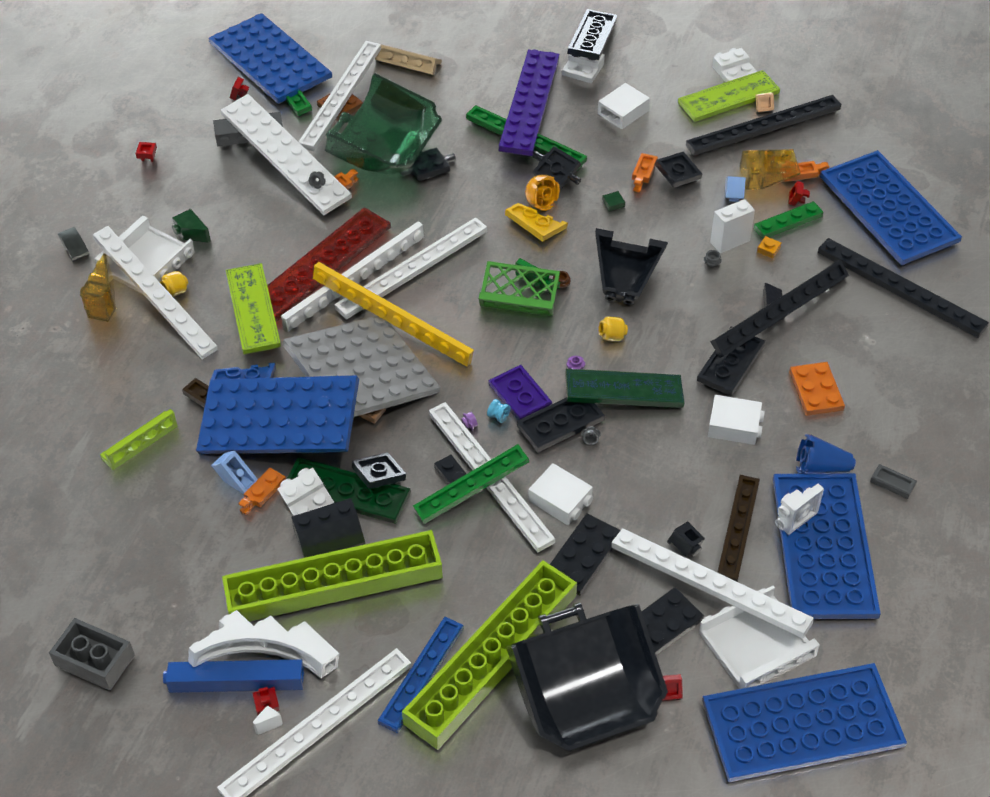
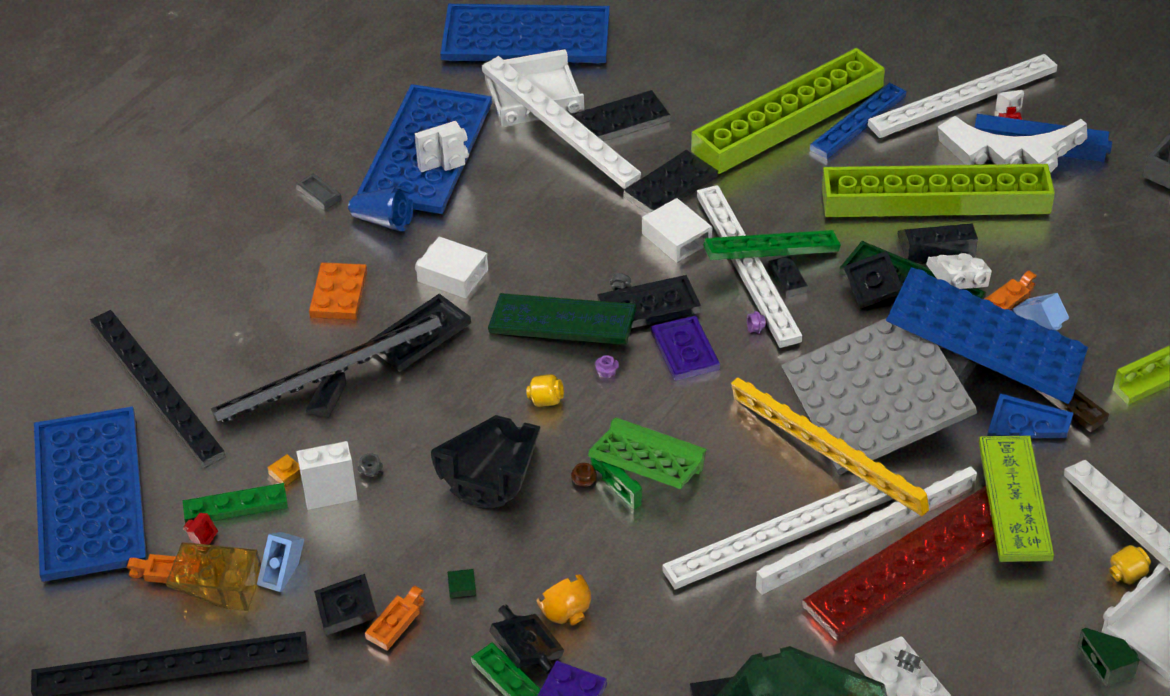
camera: 165 degrees left, 5 degrees down
medium azure wheel [487,399,510,423] -> none
yellow wing [505,203,568,242] -> none
black windscreen [506,602,668,751] -> none
red tile [663,674,683,700] -> none
black brick [667,521,705,557] -> none
dark brown plate [717,475,760,582] -> none

